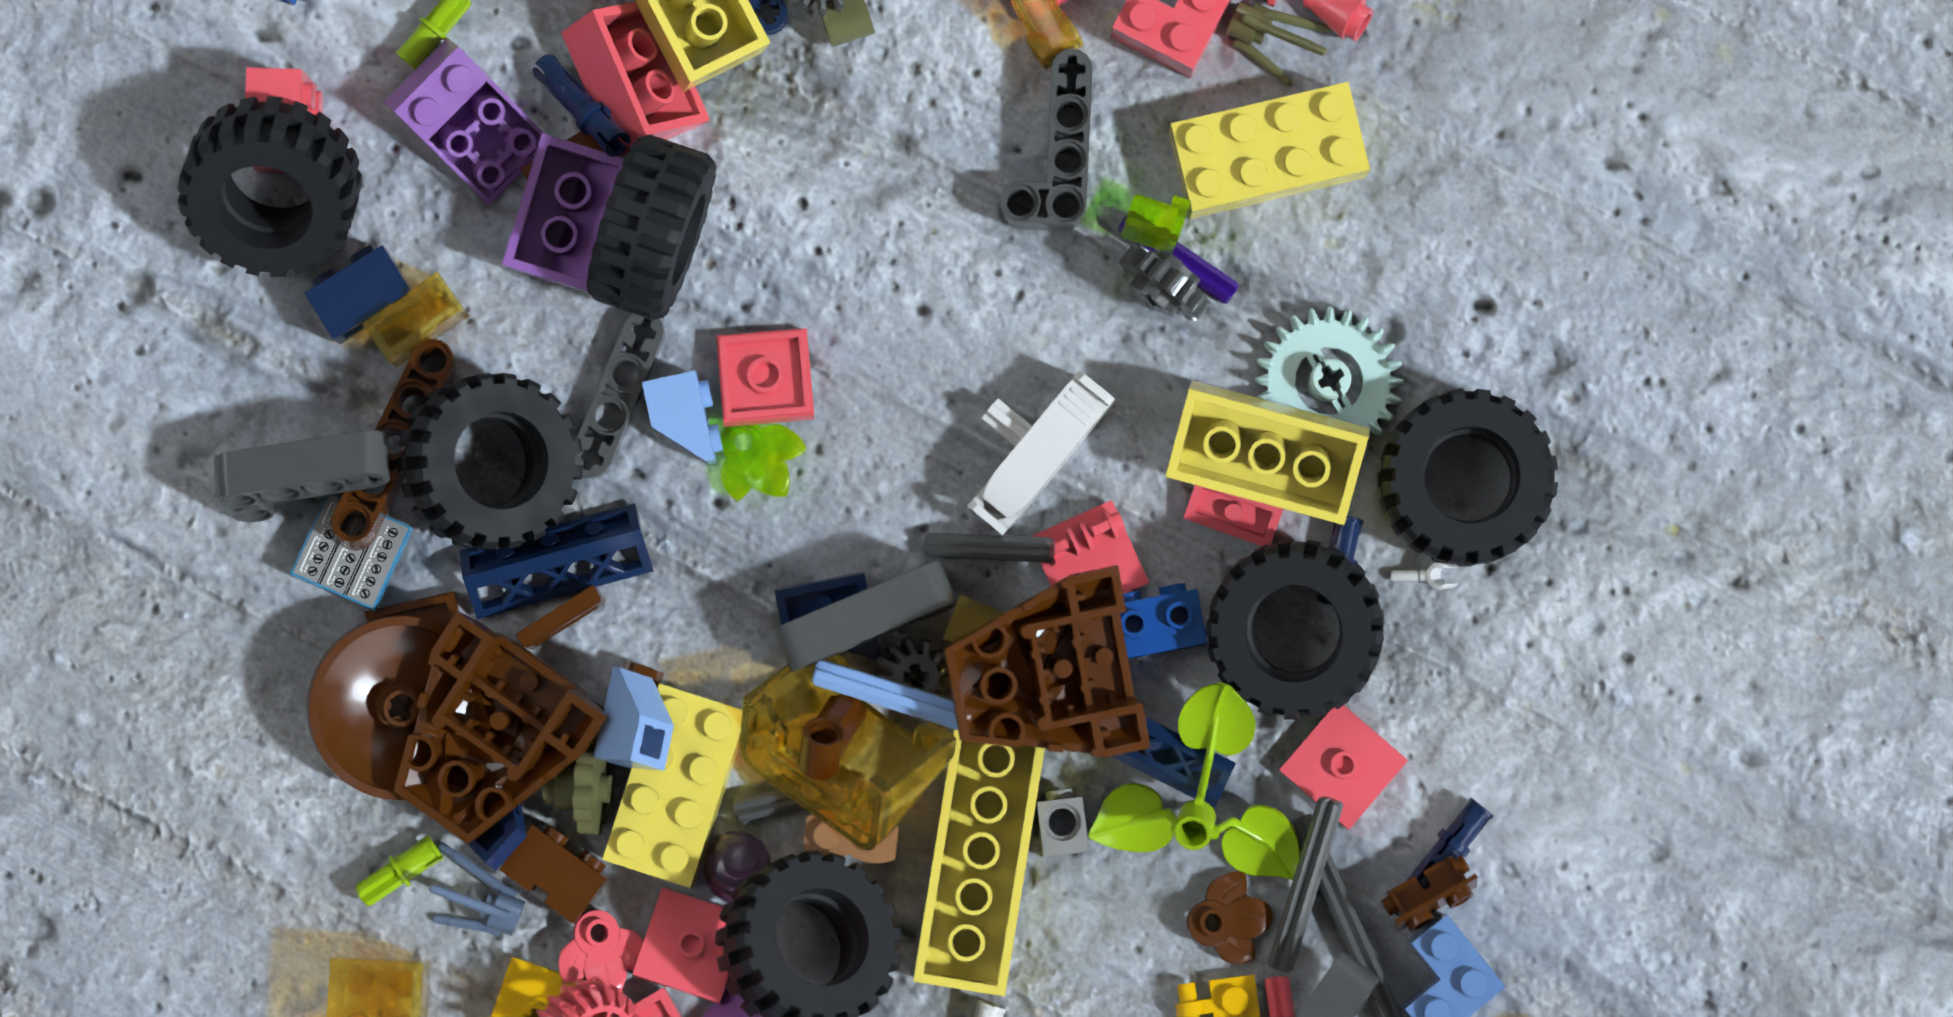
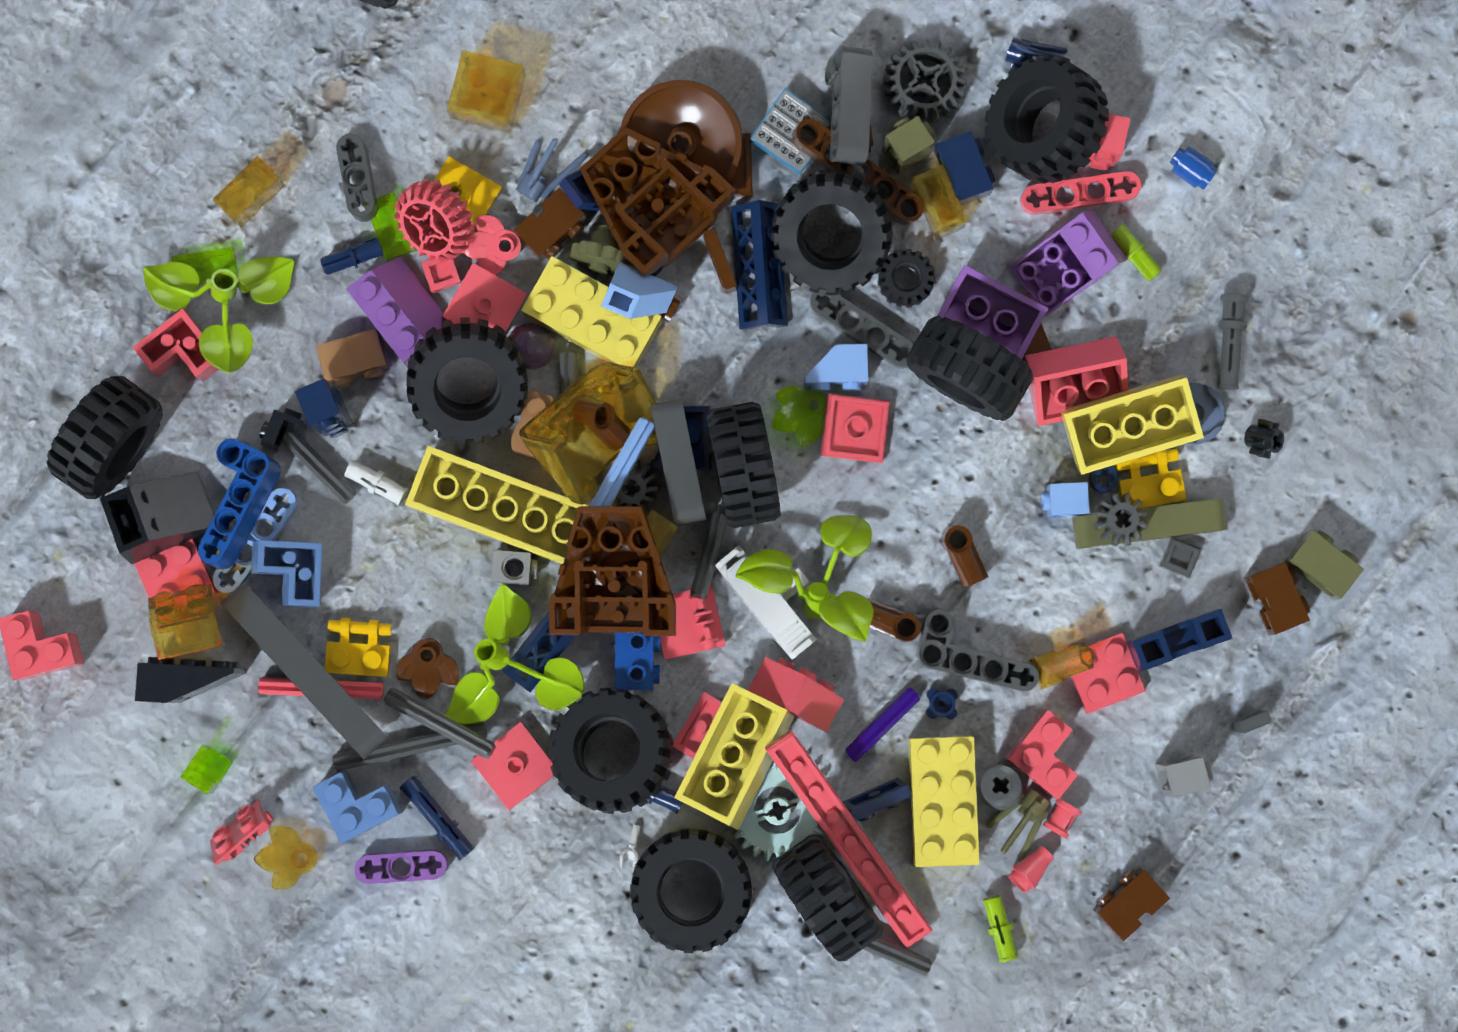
camera: 95 degrees right, 0 degrees up
lime axle [355,834,444,906] -> none
dark blue pin [532,54,631,157] -> none
dark grey gear [1119,243,1211,322] -> none
clear neon green panel [1120,194,1191,254] -> none
reddish brown hinge [1381,855,1478,932] -> none
none -> medium lavender beam [355,850,448,884]
none -> black tyre [706,401,781,528]
none -> lime plant [736,515,873,642]
none -> coral brick [748,657,844,733]
none -> coral tile [765,729,933,948]
none -> black tyre [772,834,883,961]
none -> dark blue plate [843,777,912,821]
none -> dark grey axle [863,937,932,976]
none -> reddish brown piece [867,598,921,642]
none -> black tyre [877,248,935,308]
none -> olive brick [882,116,936,175]
none -> dark grey gear [883,39,967,123]
none -> dark blue plate [926,688,958,720]
none -> reddish brown piece [941,525,988,588]
none -> dark grey piece [980,765,1023,810]
none -> lime pin [982,895,1019,962]
none -> dark blue plant [1005,37,1070,101]
none -> coral beam [1020,171,1141,215]
none -> light blue brick [1041,482,1089,518]

